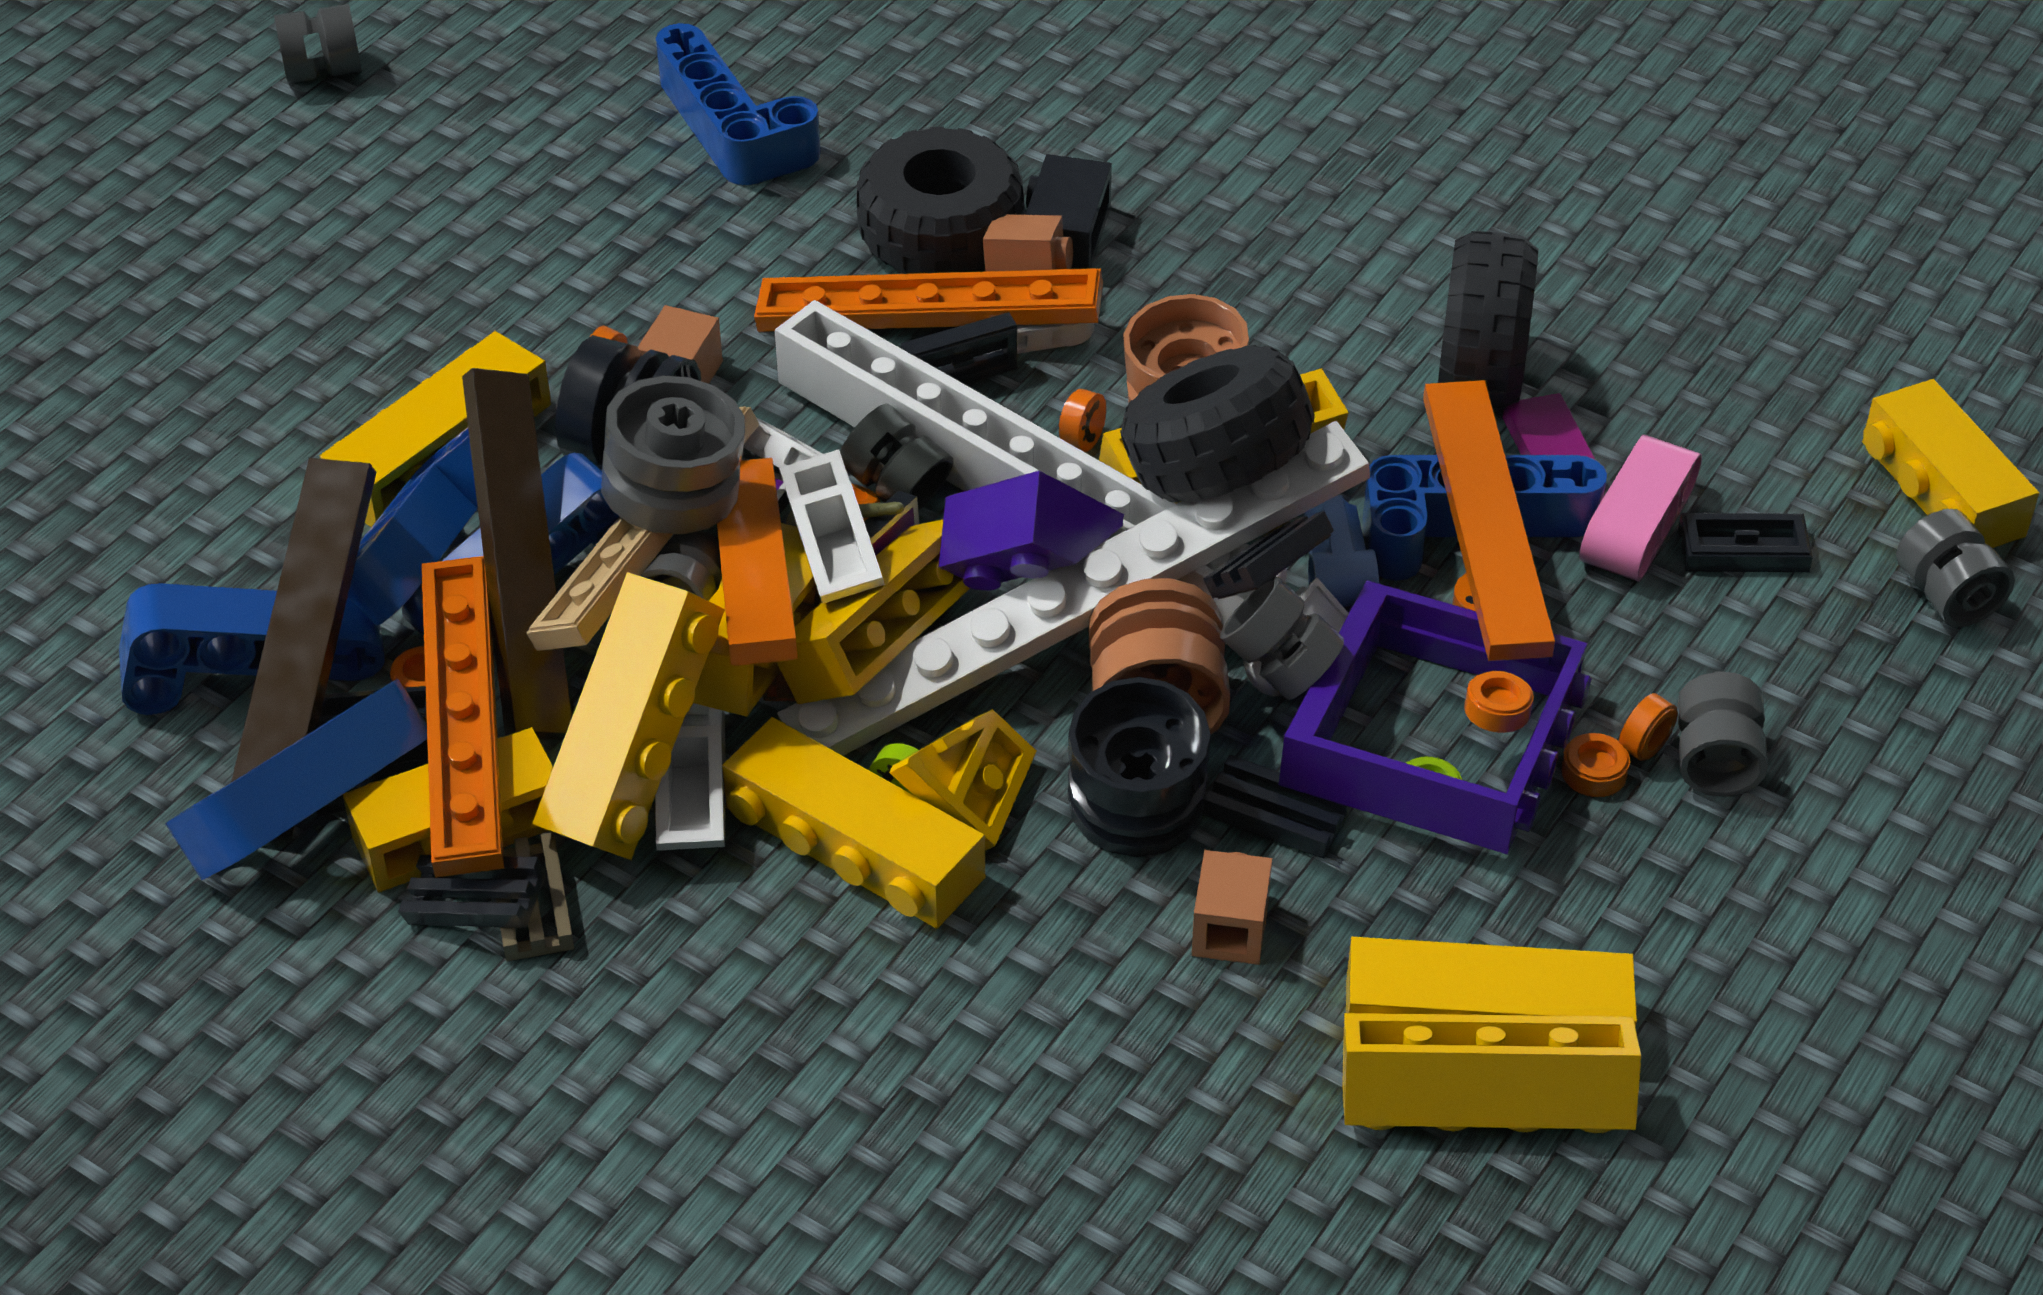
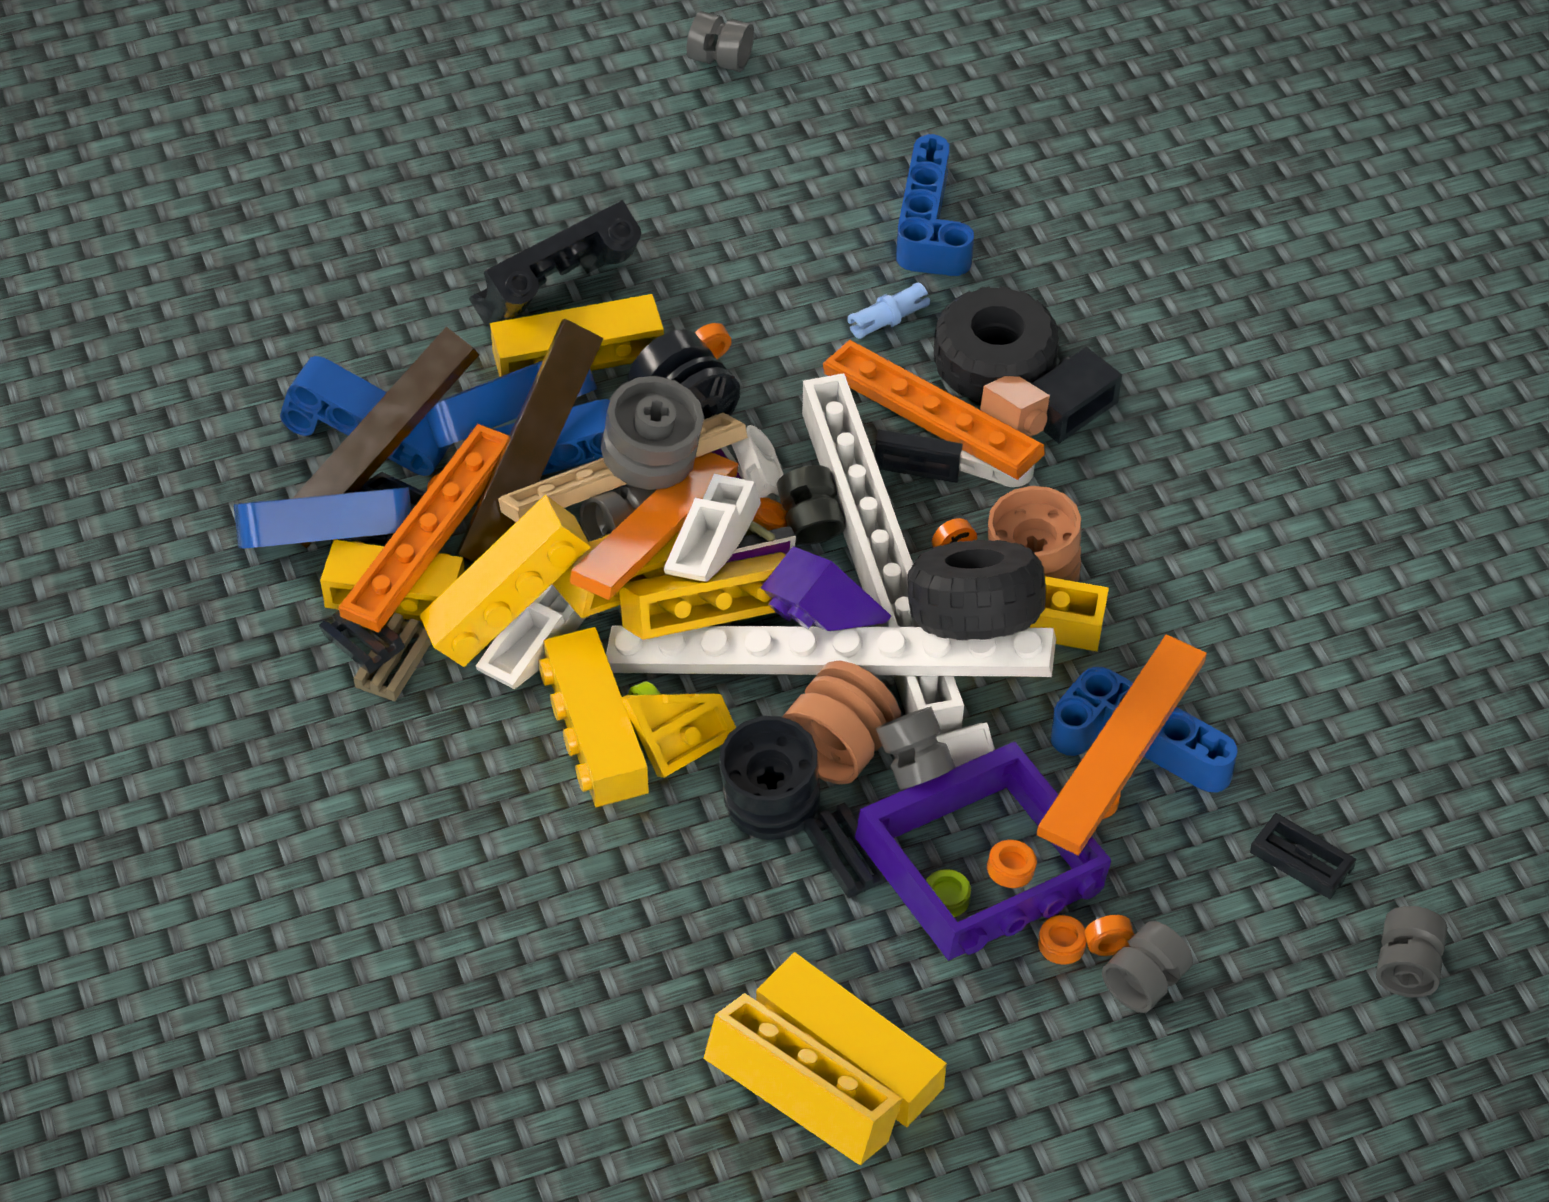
camera: 35 degrees right, 5 degrees up
nougat brick [638,305,723,384] -> none
nougat brick [1192,850,1272,965] -> none
black tile [1203,511,1334,600] -> none
medium blue piece [1304,495,1379,607] -> none
black tyre [1438,231,1539,411] -> none
magenta tile [1502,393,1595,460] -> none
bright pink beam [1579,434,1702,582] -> none
yellow brick [1862,379,2040,548] -> none
none -> black piece [469,200,641,326]
none -> light blue pin [848,282,930,339]

